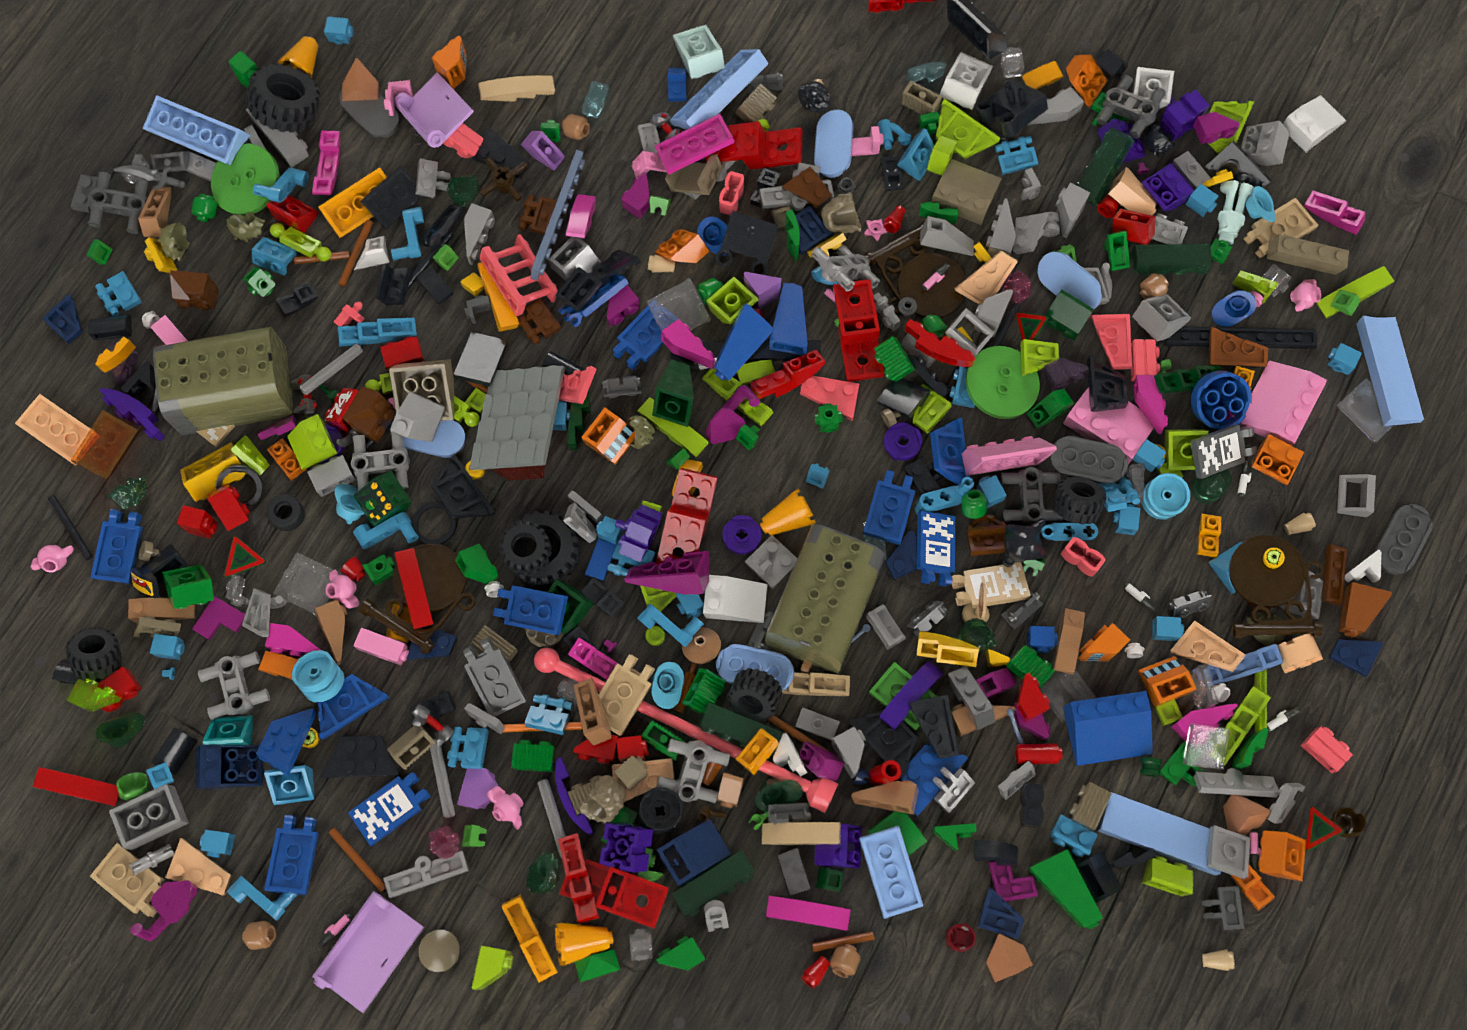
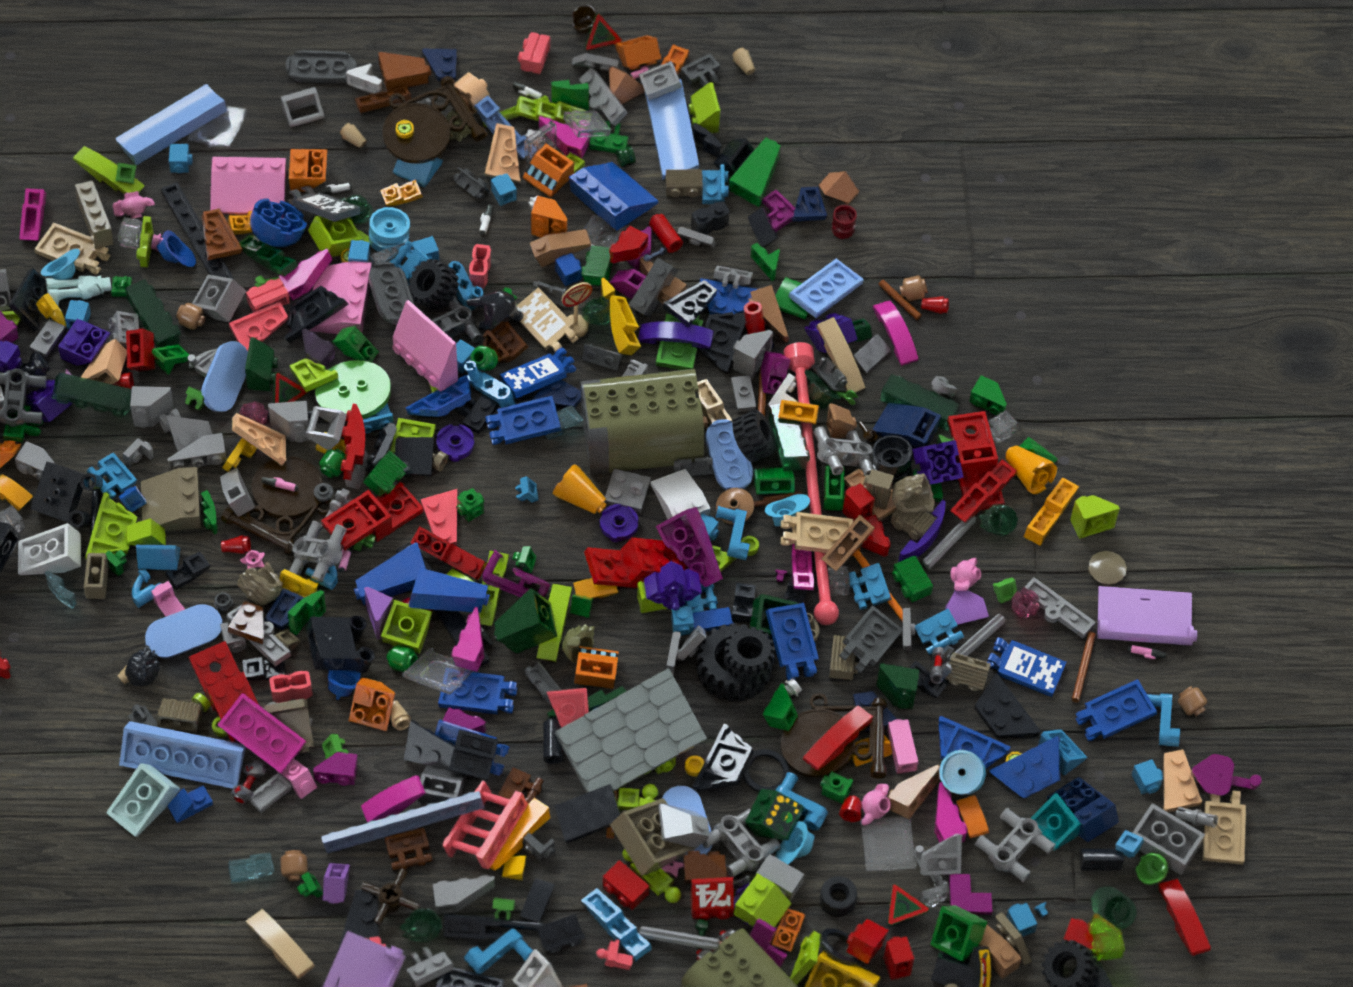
camera: 125 degrees left, 15 degrees down
none -> blue tile [119,486,147,512]
none -> dark green slope [876,663,919,709]

